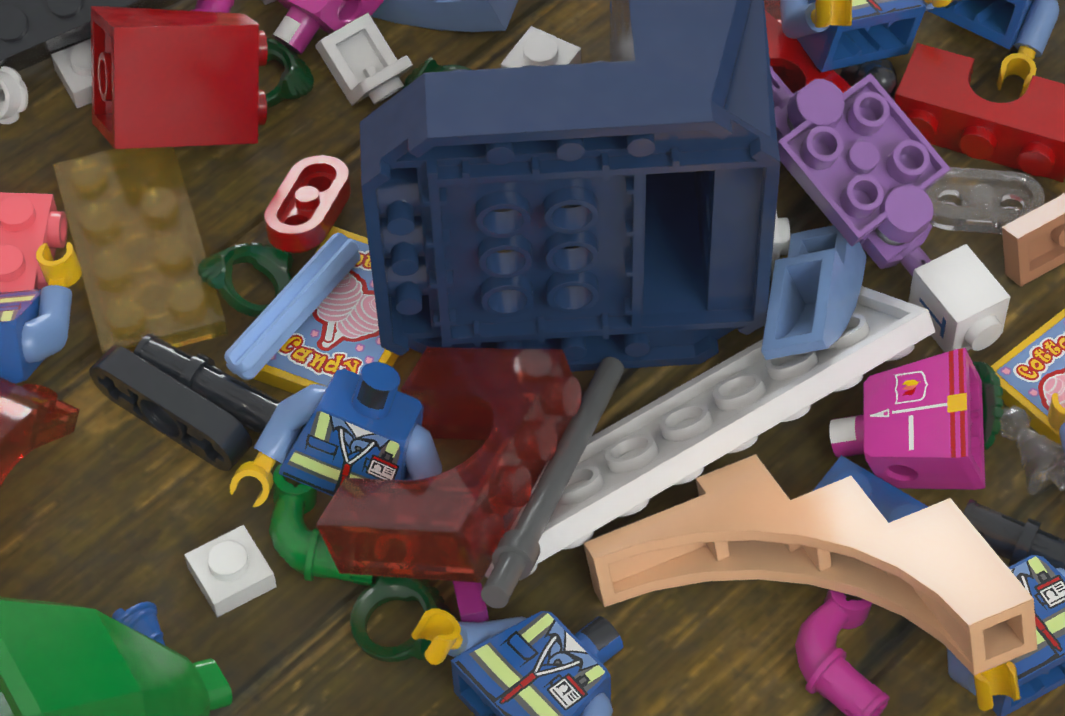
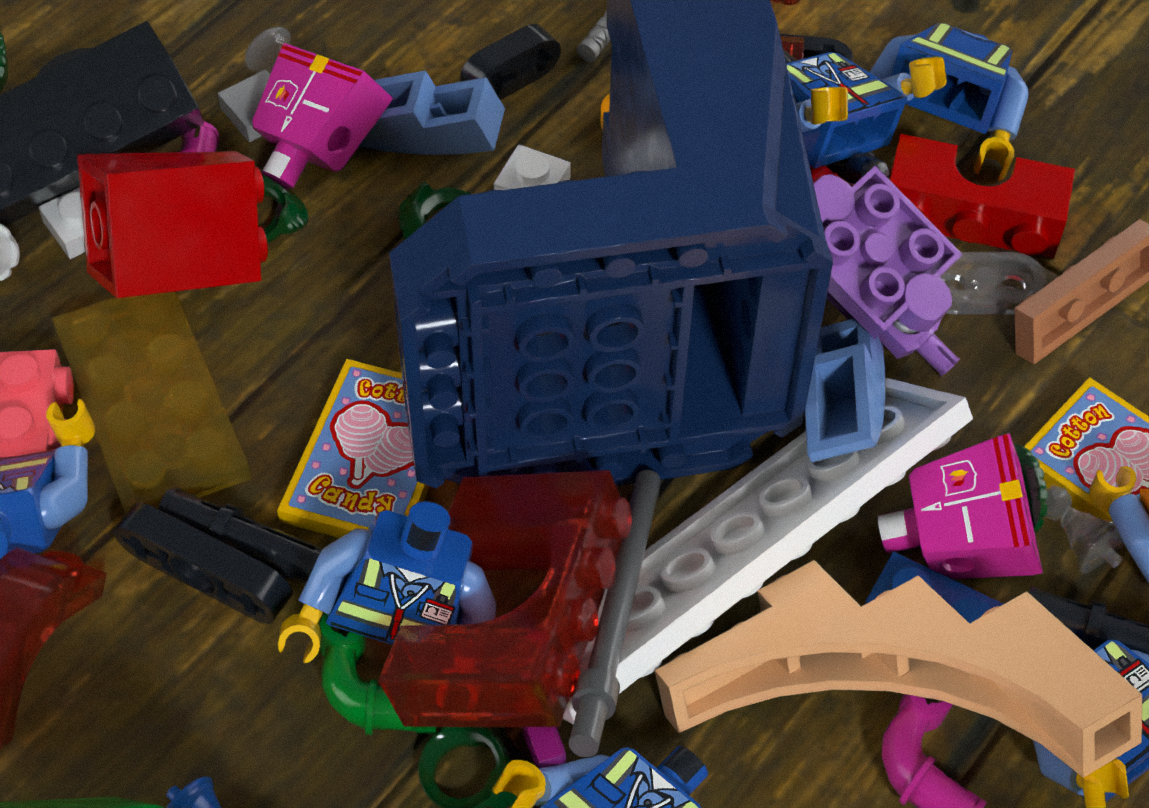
camera: 10 degrees left, 0 degrees up
white plate [184,525,277,617] -> none
dark green piece [197,243,294,318] -> none
light blue axle [224,233,360,381] -> none
red plate [264,155,351,253] -> none
white bracket [315,13,413,106] -> none
white brick [908,244,1010,352] -> none

